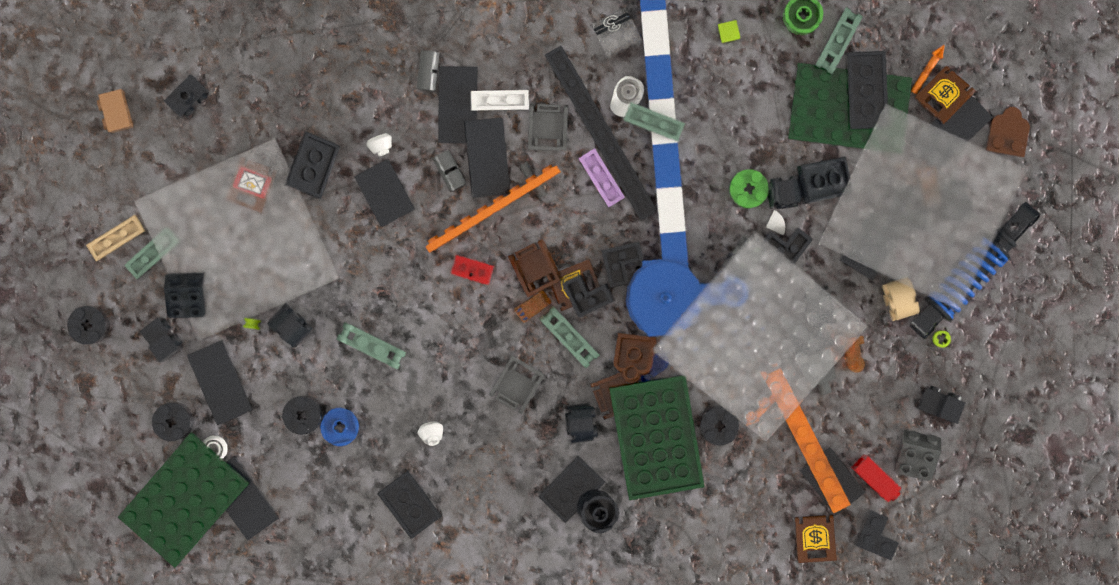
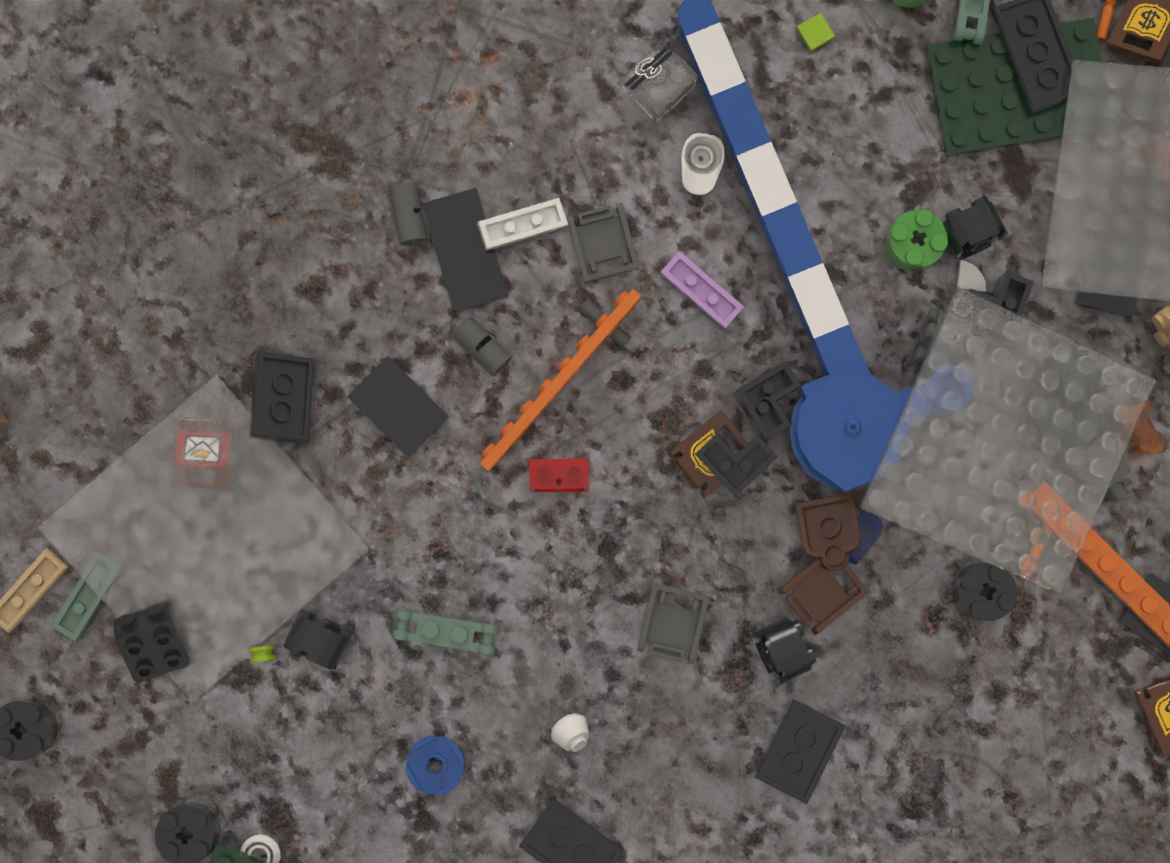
camera: 20 degrees left, 5 degrees down
black brick [139,317,184,363] -> none
black brick [164,74,210,119] -> none
black tile [186,340,253,426] -> none
black brick [282,395,323,435] -> none
white cone [367,133,392,157] -> none
black tile [464,118,511,198] -> none
reddish brown container [508,239,563,297] -> none
clear orange leg [514,290,552,323] -> none
sand green plate [539,305,600,368] -> none
black plate [545,46,657,221] -> none
black brick [577,490,619,533] -> none
dark green plate [609,374,705,501] -> none
sand green plate [624,102,685,142] -> none
black tile [797,156,854,204] -> none

